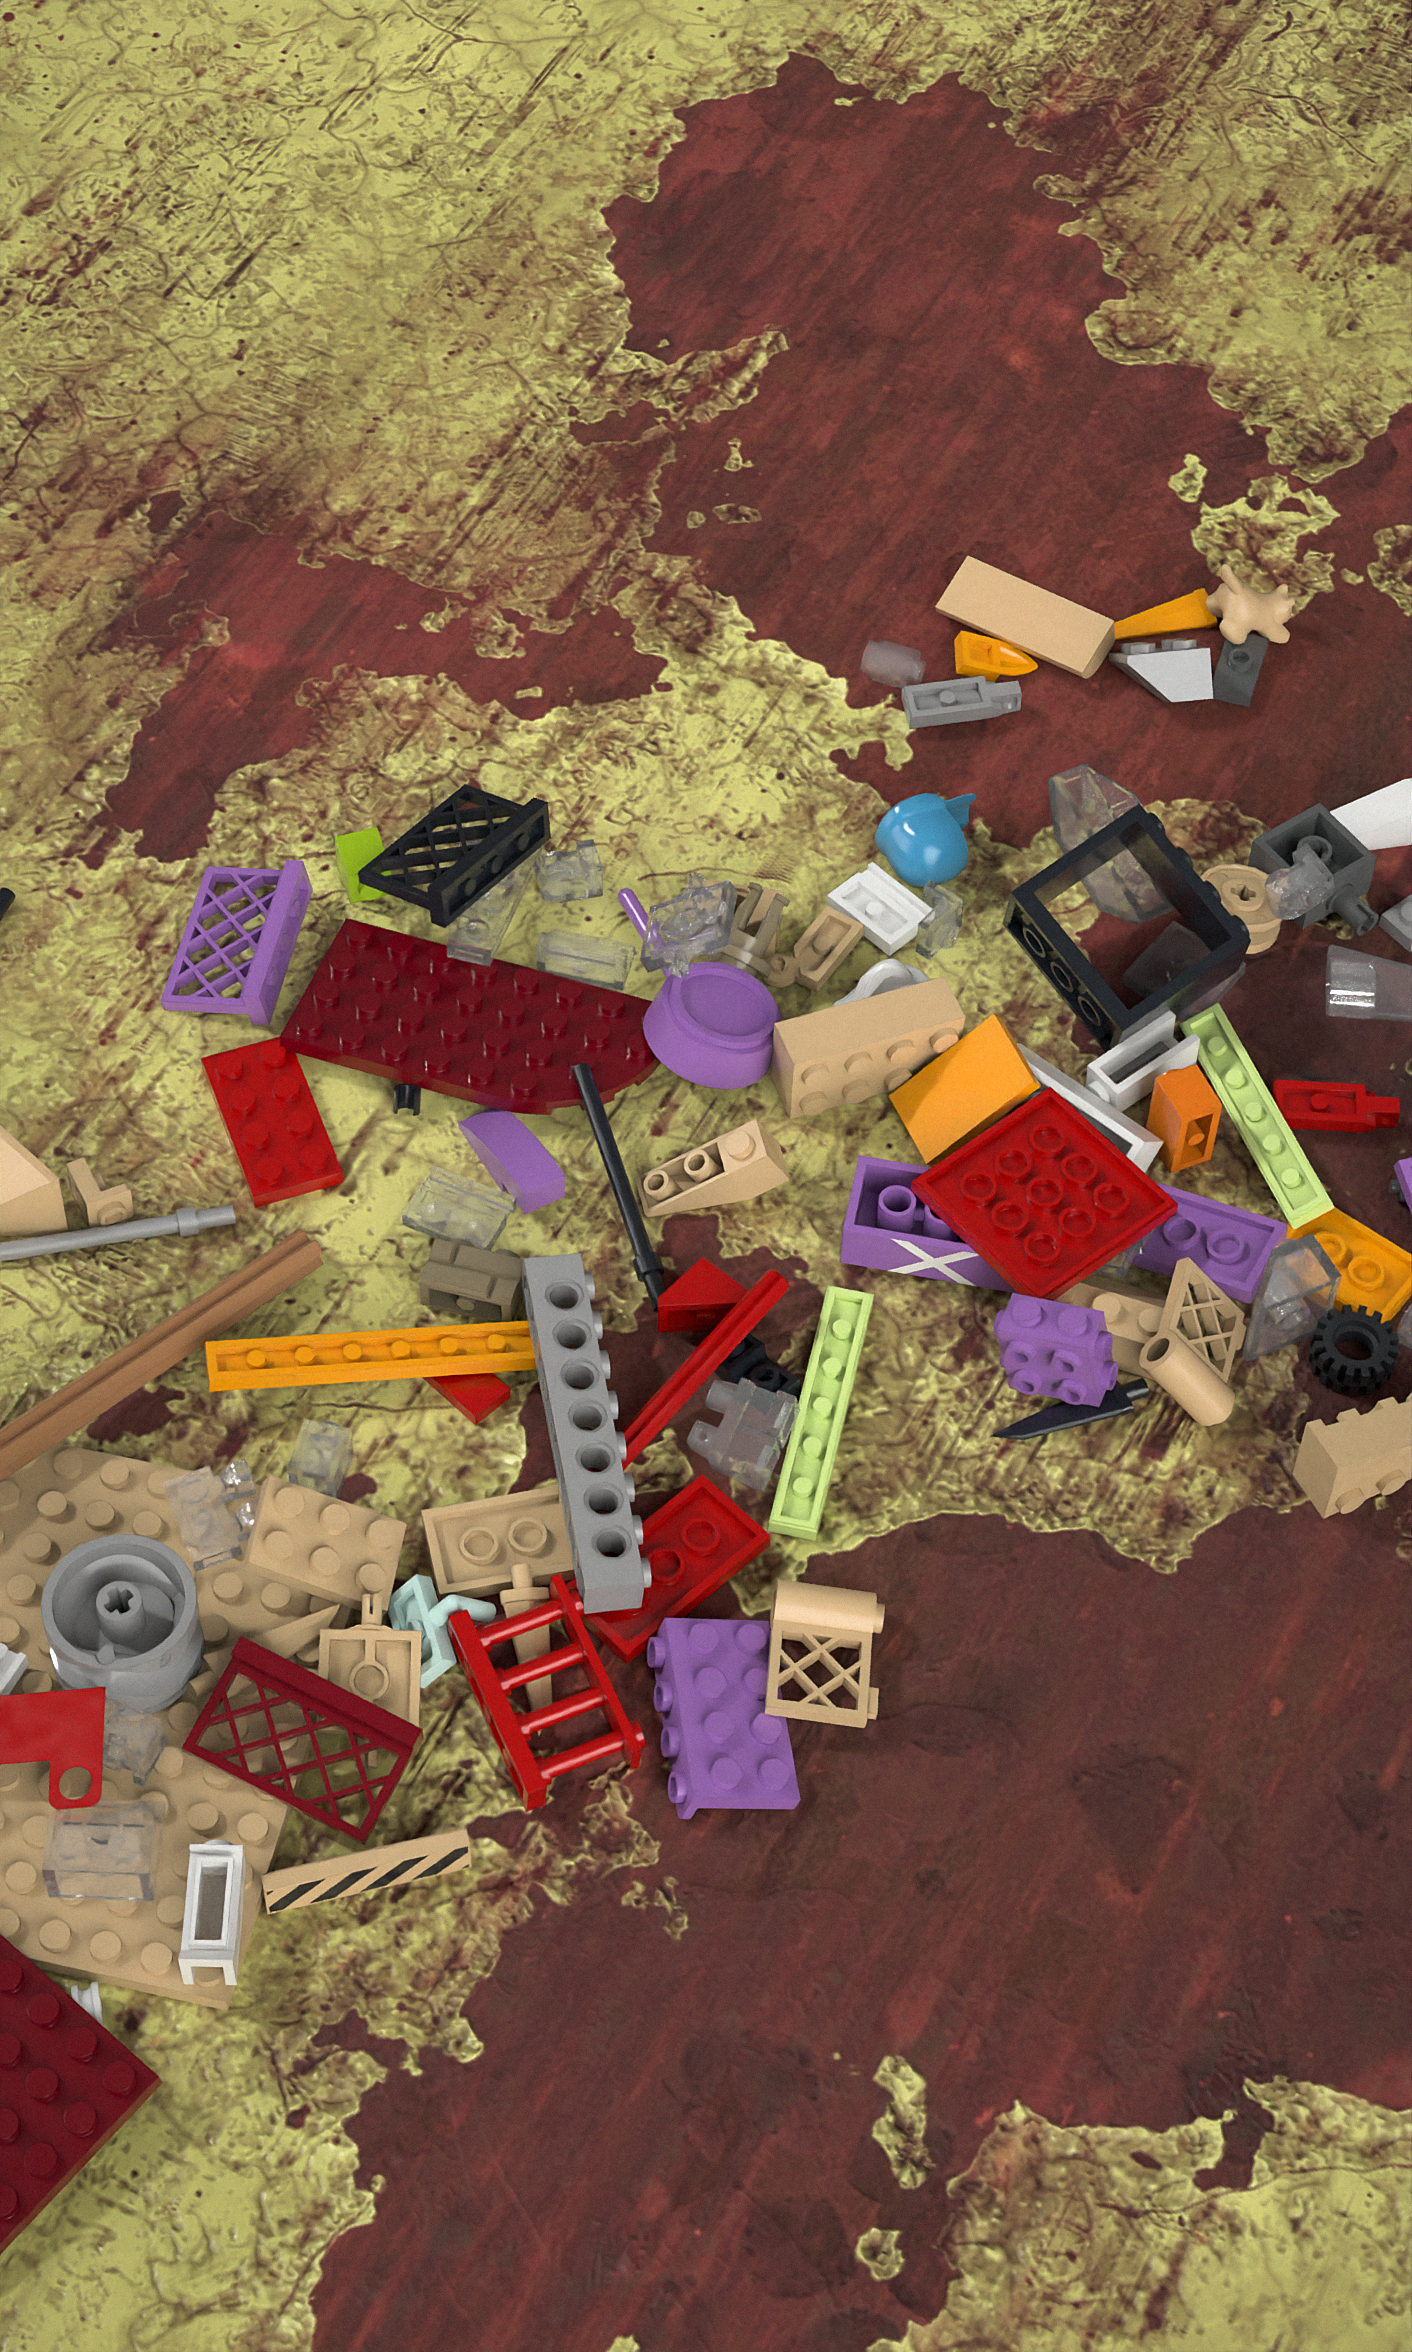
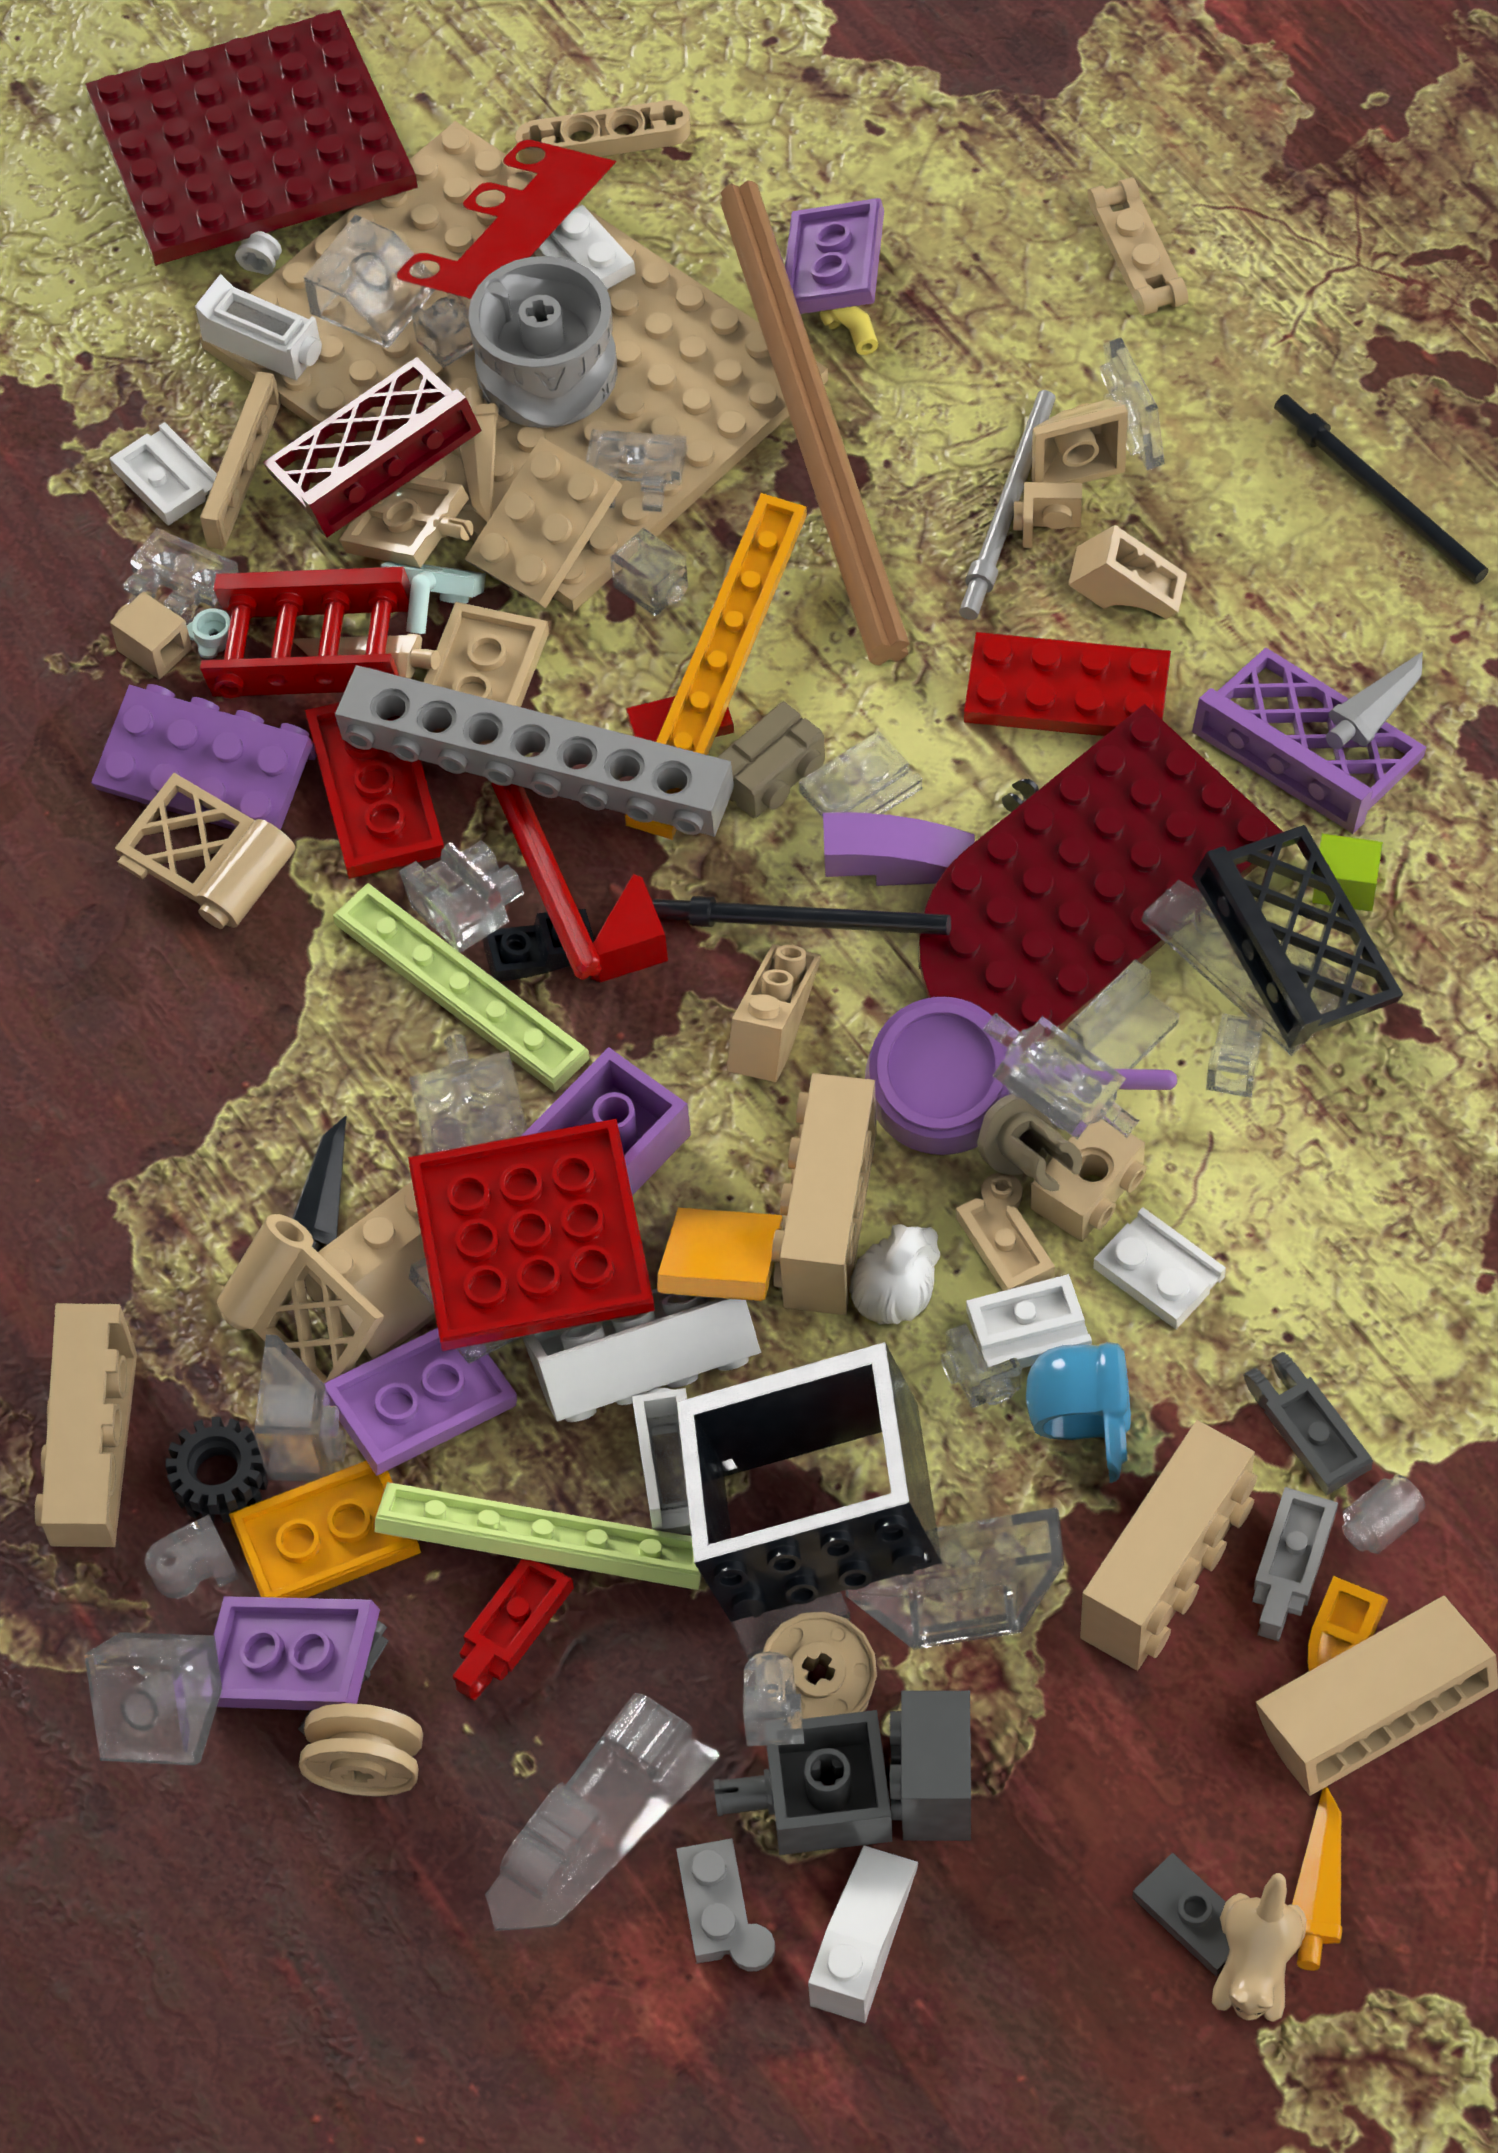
camera: 125 degrees right, 5 degrees up
medium lavender brick [994,1293,1118,1407] -> none
slope [1109,638,1213,702] -> none
orange brick [1146,1064,1222,1174] -> none
none -> white plate [110,422,217,526]
none -> tan brick [110,591,192,680]
none -> clear plate [123,528,239,625]
none -> light aqua plate [187,608,230,659]
none -> clear plate [409,1034,528,1154]
none -> dark grey brick [890,1691,971,1841]
none -> tan arch [1068,525,1187,619]
none -> tan brick [1080,1420,1258,1671]
none -> white plate [1093,1207,1226,1329]
none -> dark grey hinge [1243,1352,1373,1496]
none -> light grey bar [1326,651,1423,749]

